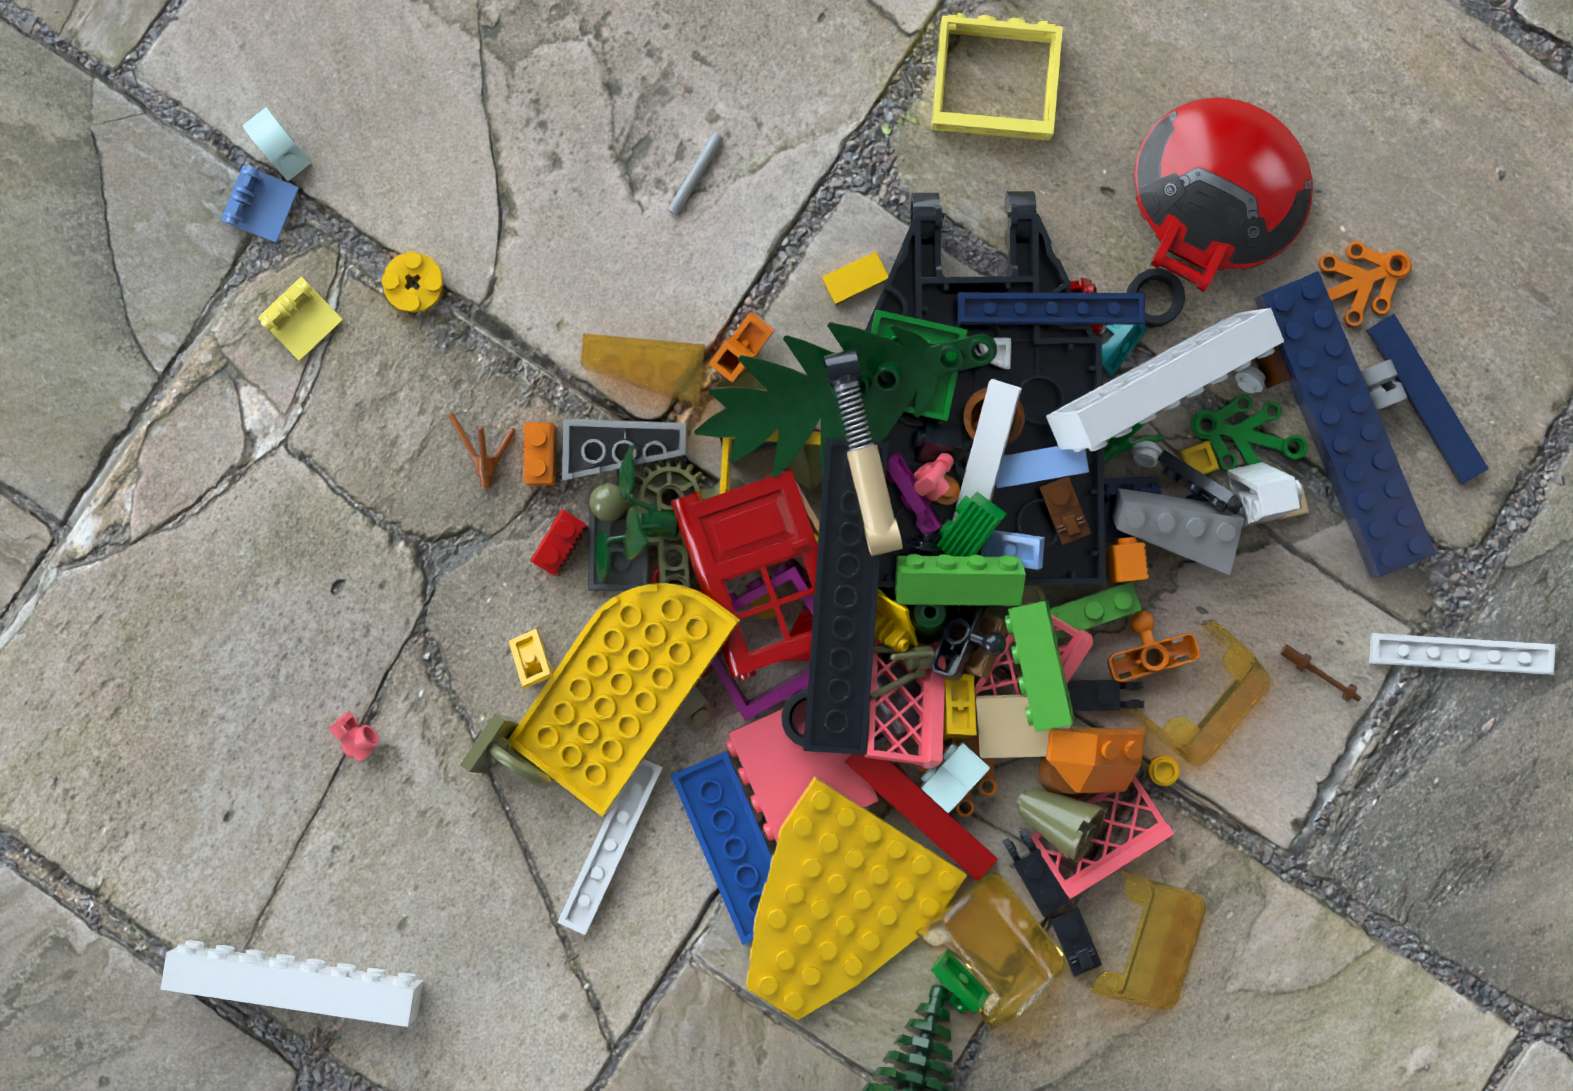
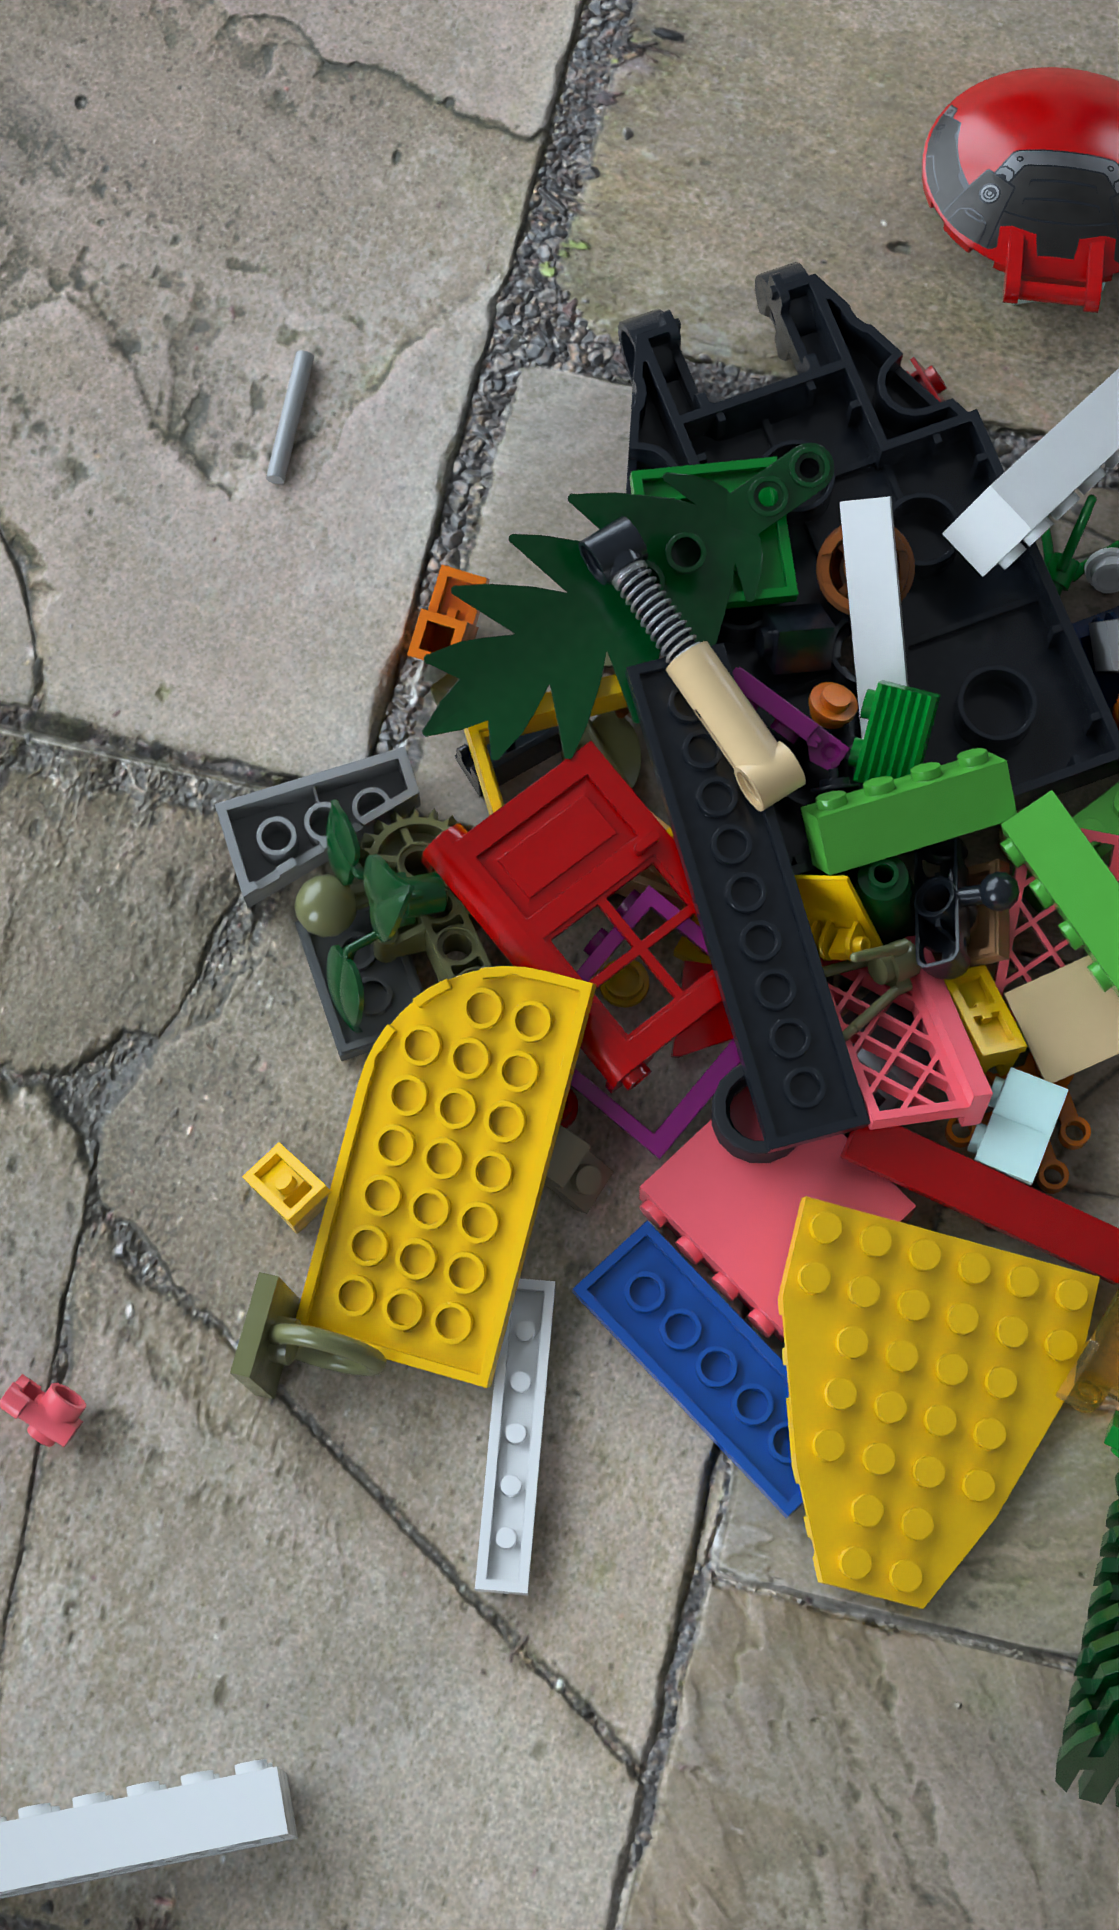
camera: 15 degrees left, 15 degrees down
dark orange plant [448,413,515,488] -> none
orange brick [522,422,556,486] -> none
red brick [530,509,589,576] -> none
clear yellow wedge [580,333,706,408] -> none
yellow tile [822,251,888,305] -> none
coral plate [914,453,954,501] -> none
light yellow window [931,13,1063,141] -> none
dark blue tile [958,293,1145,325] -> none
white tile [979,337,1011,369] -> none
light blue hinge [981,530,1045,570] -> none
light blue tile [996,446,1089,488] -> none
reddish brown hinge [1039,476,1091,545] -> none
teal hinge [1102,325,1147,377] -> none
black tyre [1126,268,1185,328] -> none

